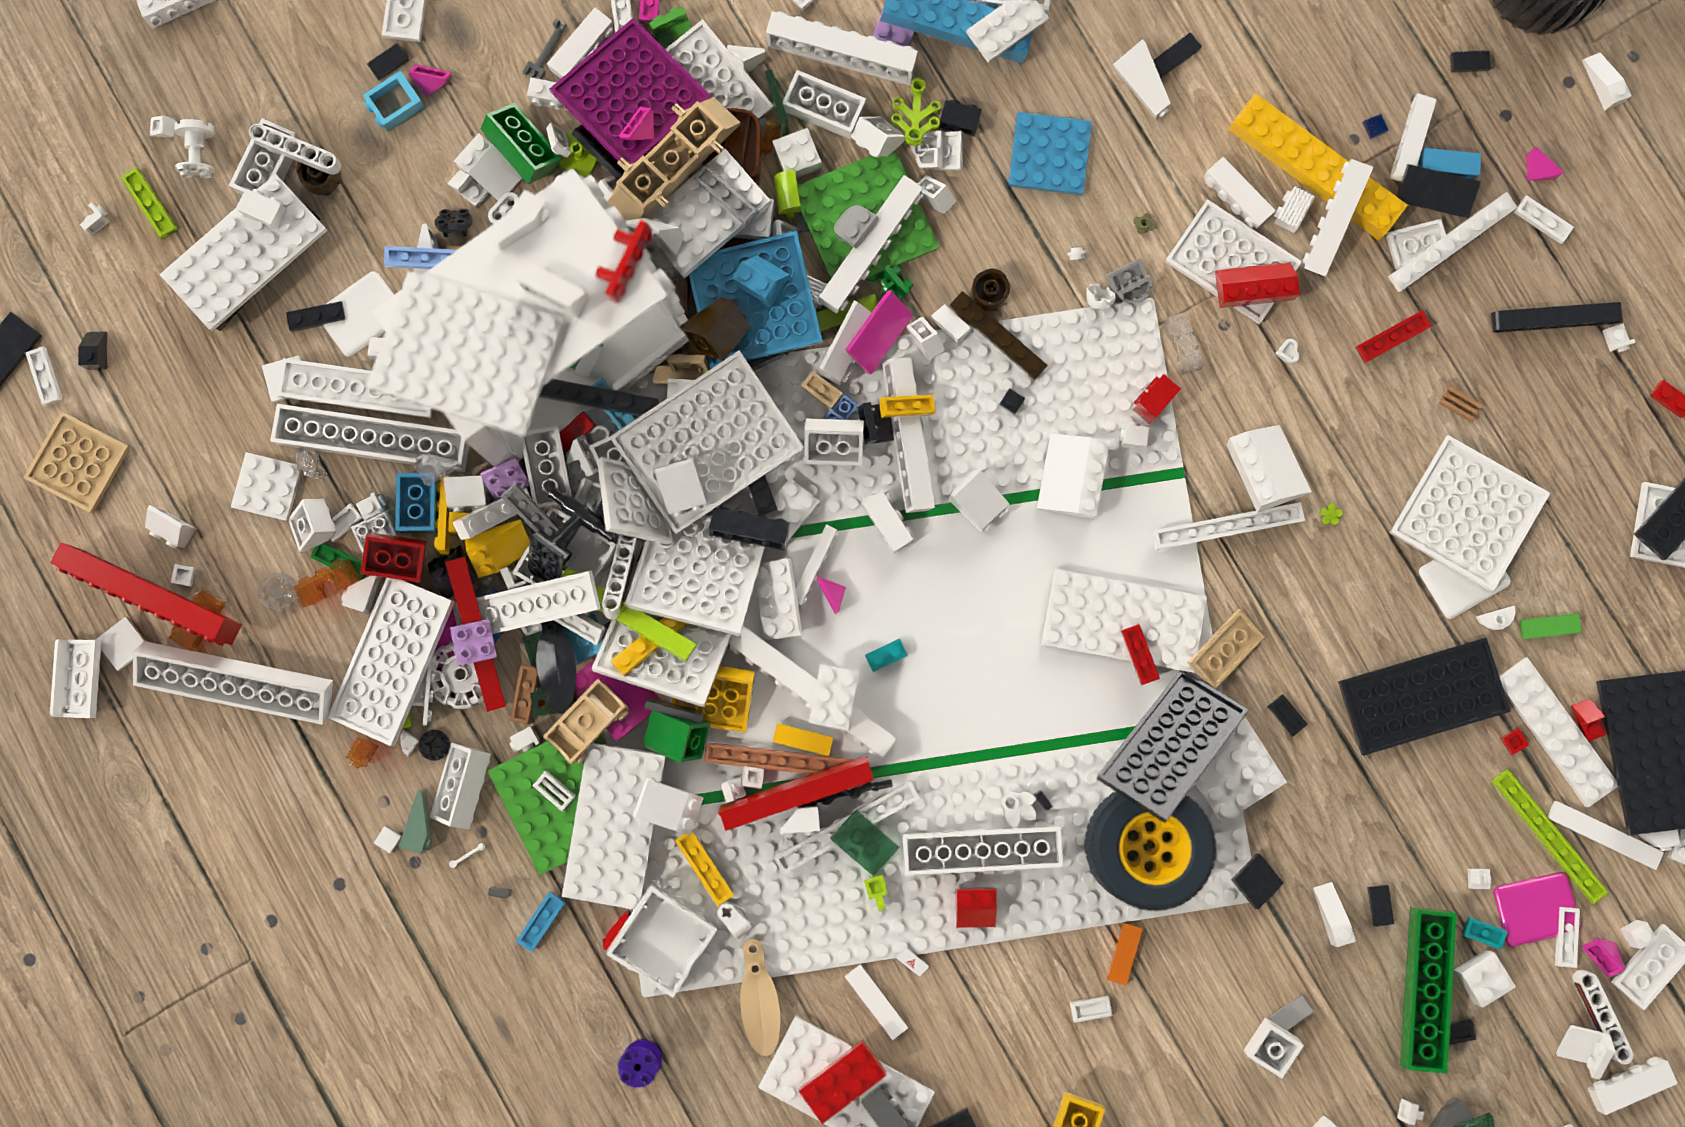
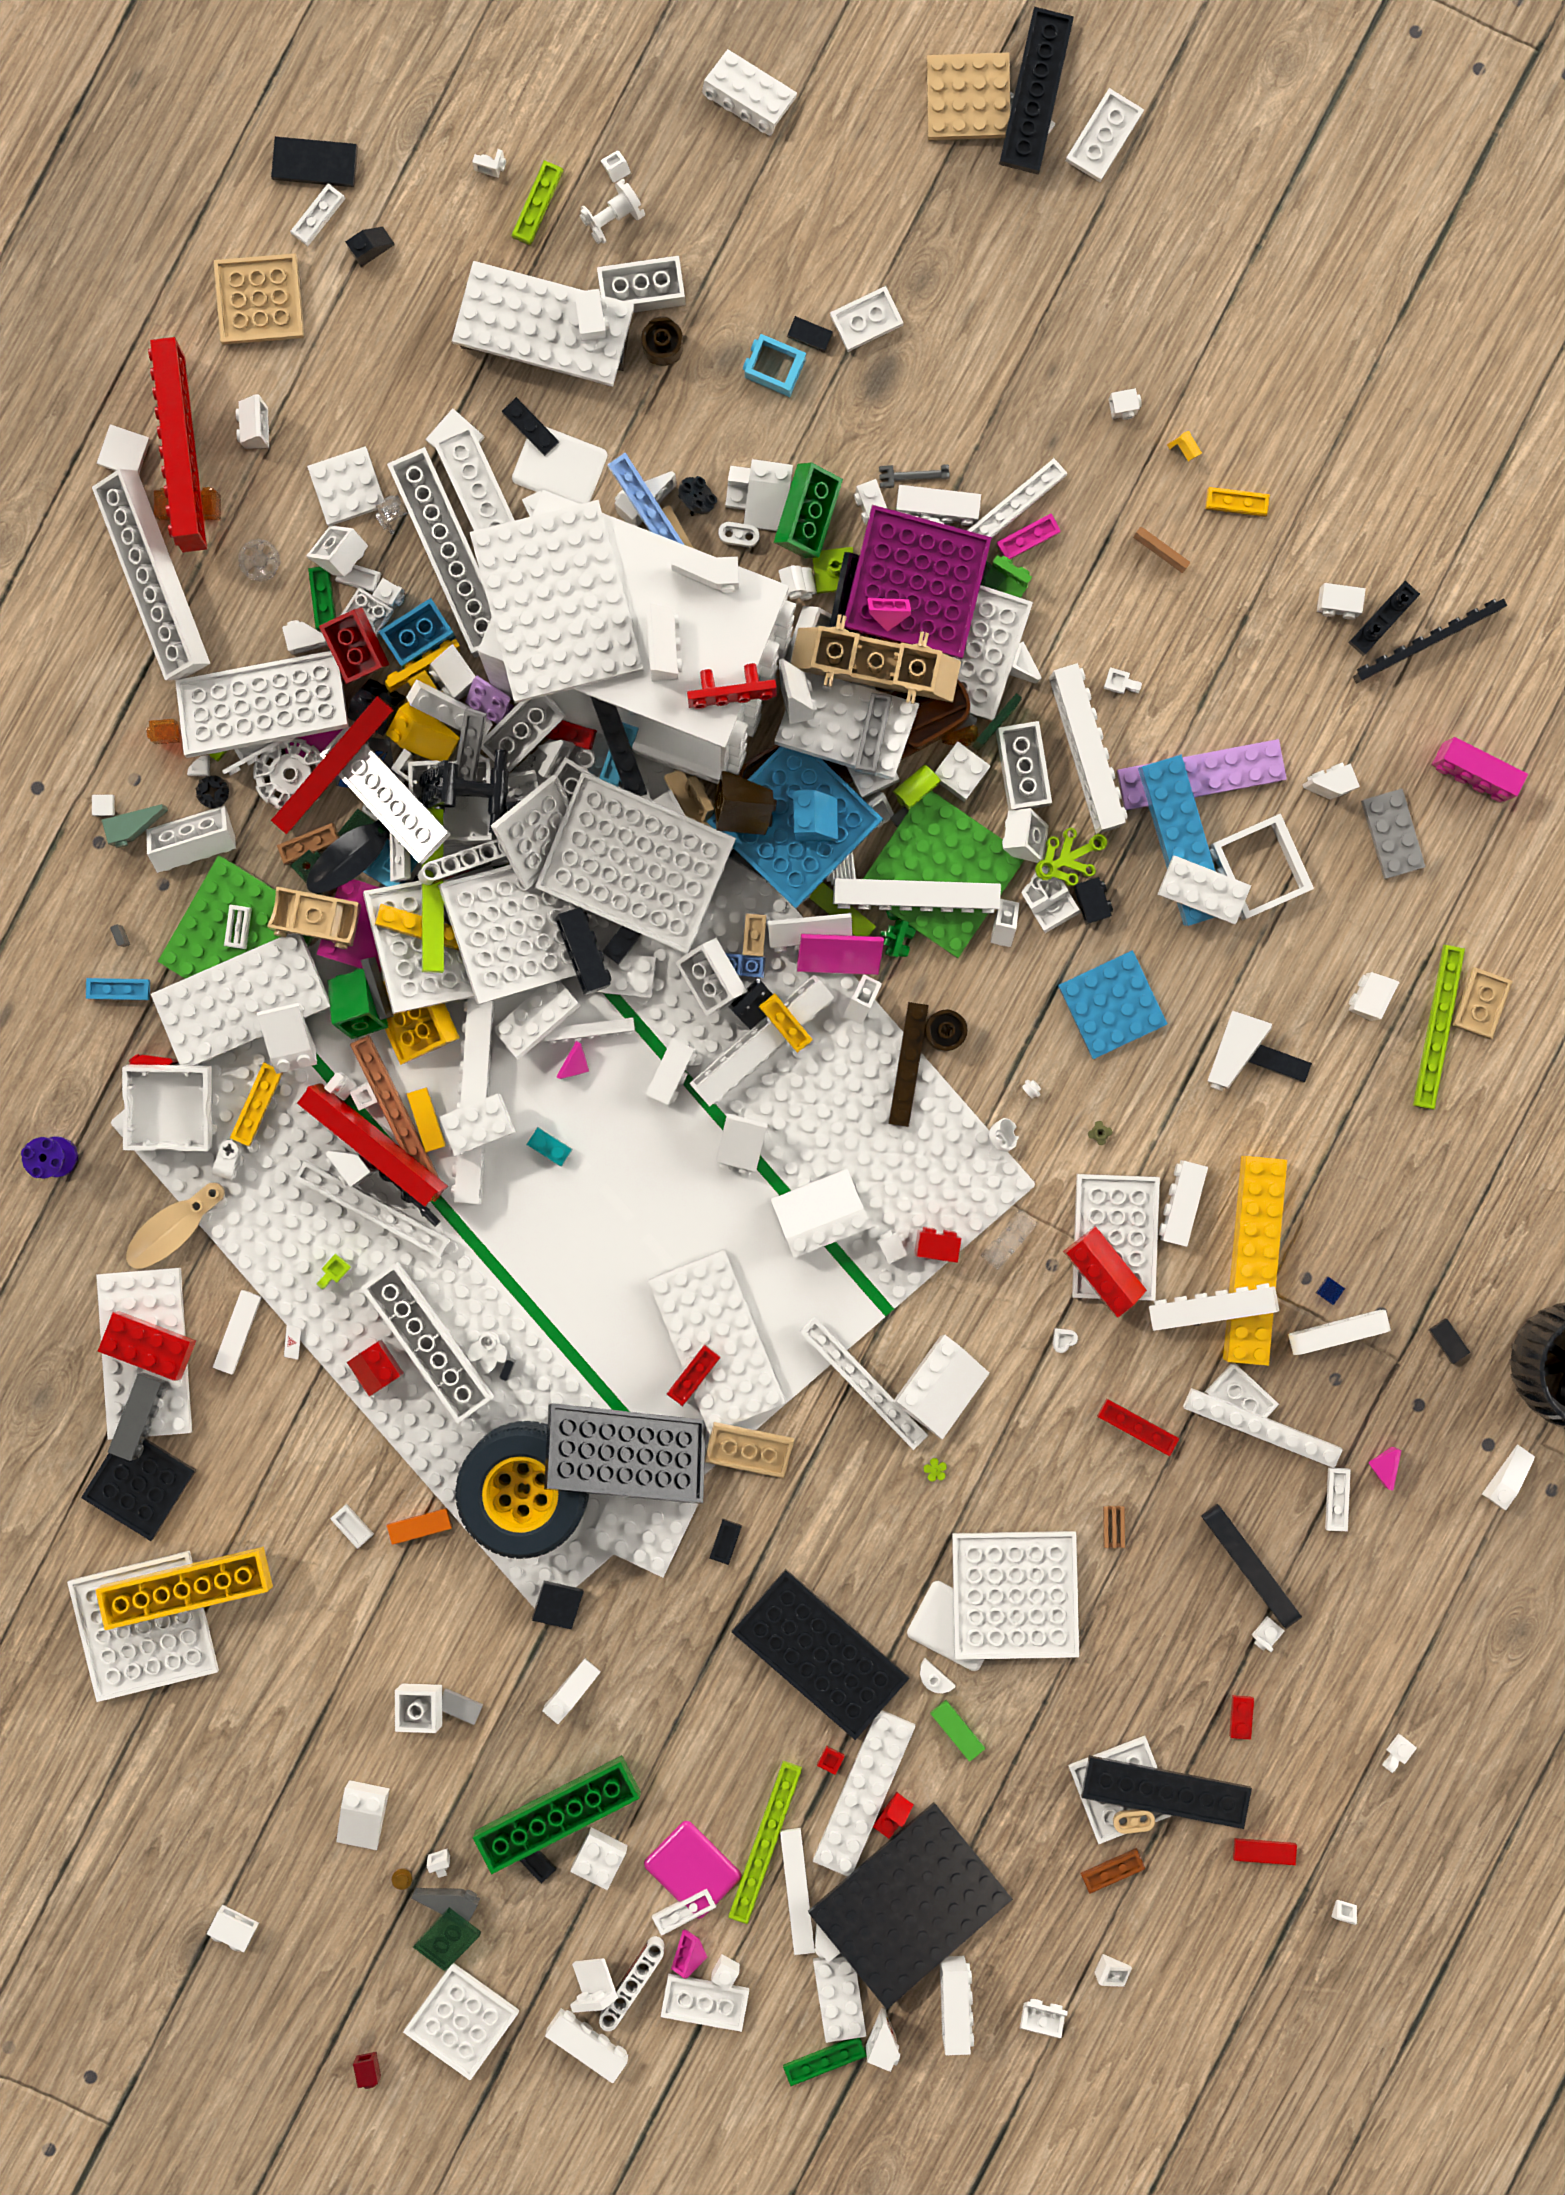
camera: 55 degrees right, 5 degrees up
white bracket [50,639,101,718] -> none
white plate [171,564,196,587] -> none
white beam [249,123,341,175] -> none
clear orange arch [293,558,360,607] -> none
dark pink slope [409,64,451,96] -> none
clear slope [413,454,462,487] -> none
white hinge [449,843,485,868] -> none
lavender bracket [450,620,497,667] -> none
white brick [510,726,542,753] -> none
white plate [546,123,571,158] -> none
clear arch [650,248,680,288] -> none
white slope [654,458,706,517] -> none
clear green tile [830,809,900,876] -> none
light grey slope [834,205,879,249] -> none
white tile [931,304,971,343] -> none
black plate [999,388,1025,415] -> none
light grey slope [1105,258,1152,303] -> none
white brick [1274,186,1315,233] -> none
black tile [1367,884,1394,927] -> none
black tile [1396,164,1481,218] -> none
dark azure brick [1418,148,1481,180] -> none
teal plate [1462,917,1507,950] -> none
white tile [1468,869,1491,889] -> none

